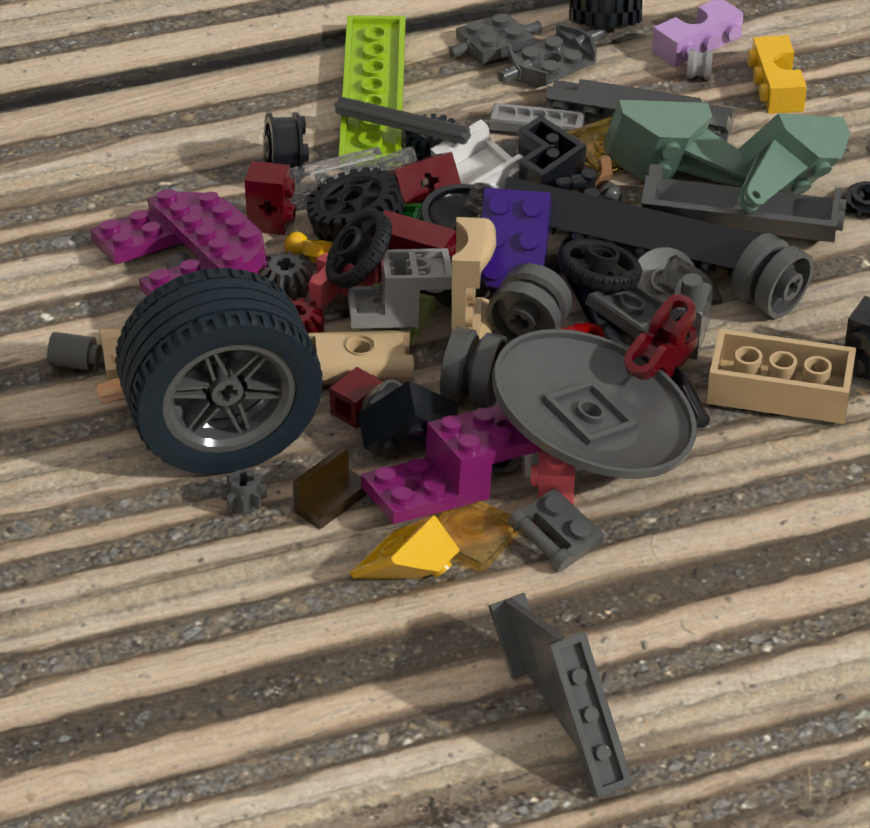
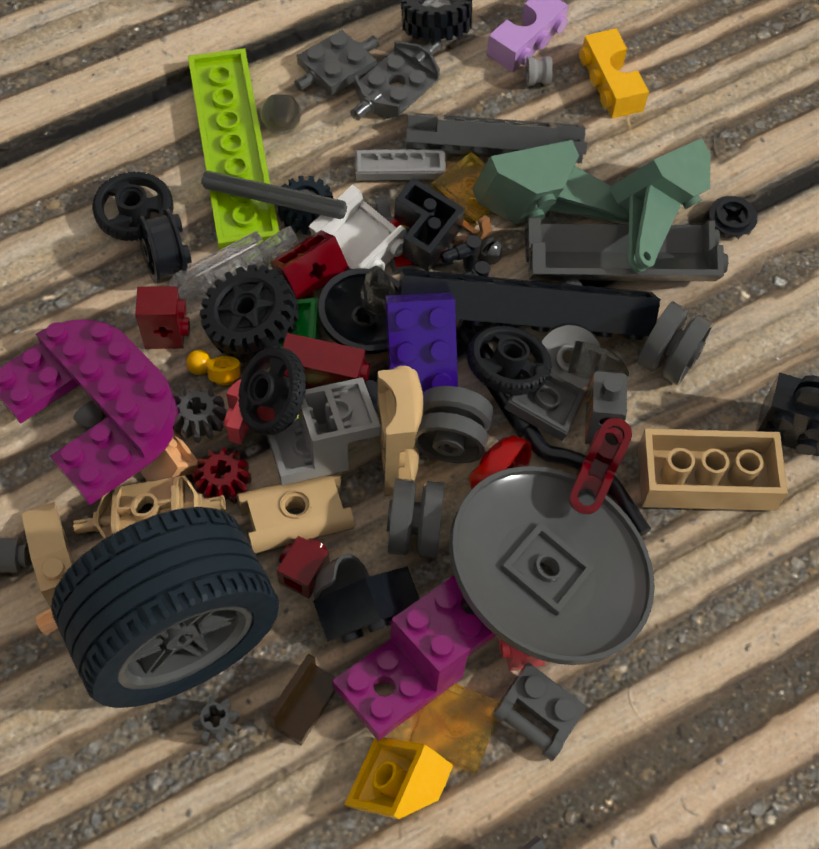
camera: 15 degrees left, 20 degrees up
none -> black wheel [92,171,173,241]
none -> clear smoke piece [260,94,302,135]

